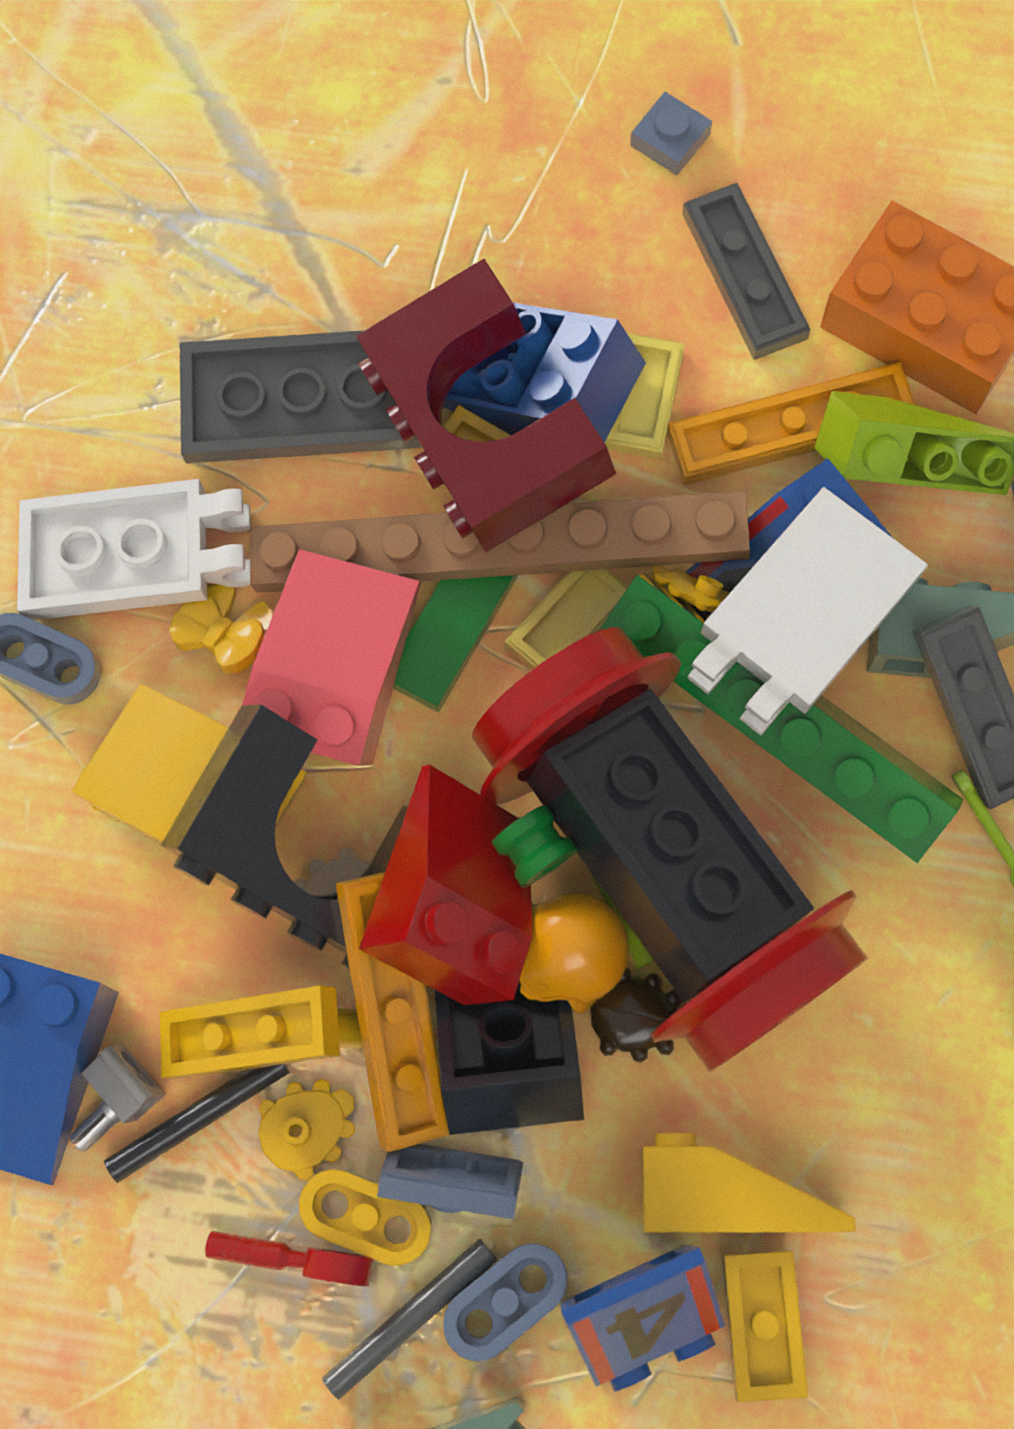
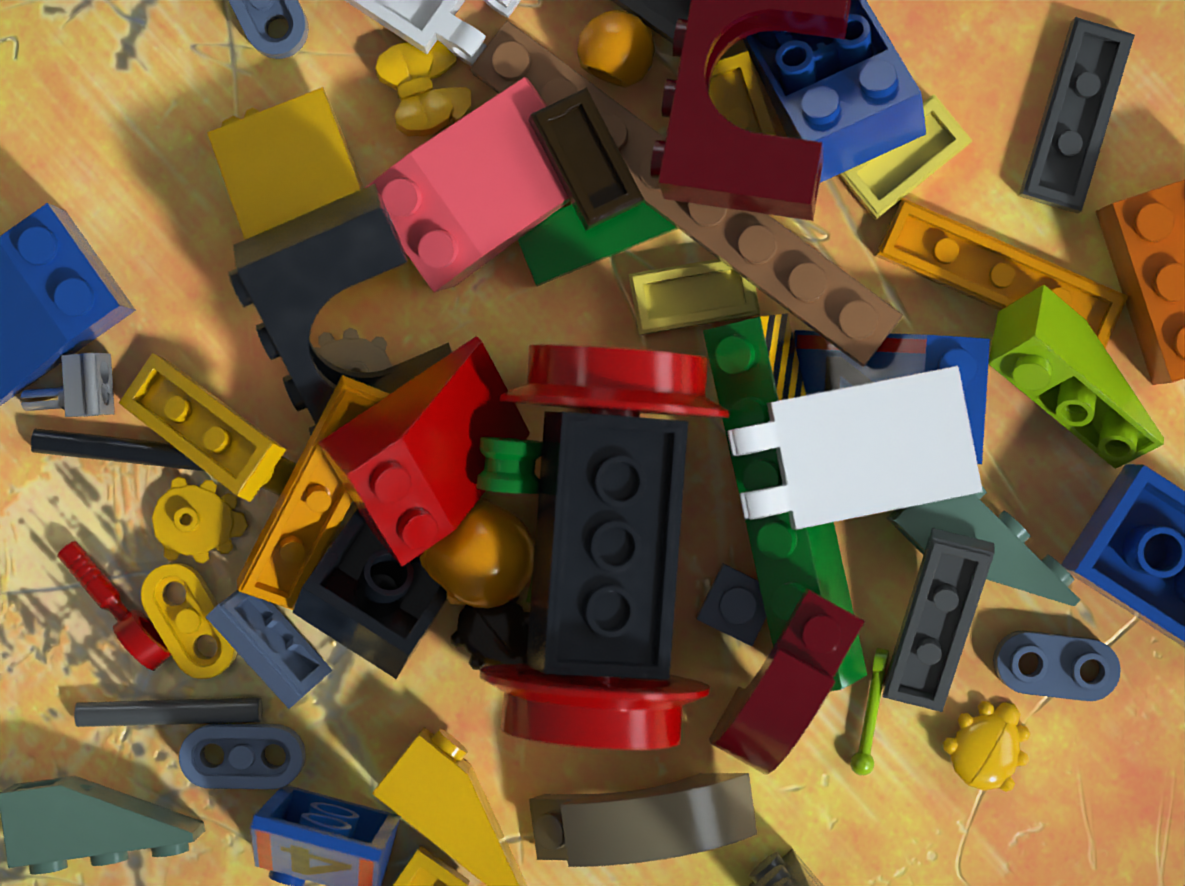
camera: 30 degrees right, 15 degrees up
yellow piece [653,565,730,613] -> none
none -> dark brown tile [529,88,644,231]
none -> dark tan arch [529,773,757,867]
none -> light orange piece [577,10,655,88]
none -> sand blue plate [696,563,766,646]
none -> dark red arch [709,588,865,775]

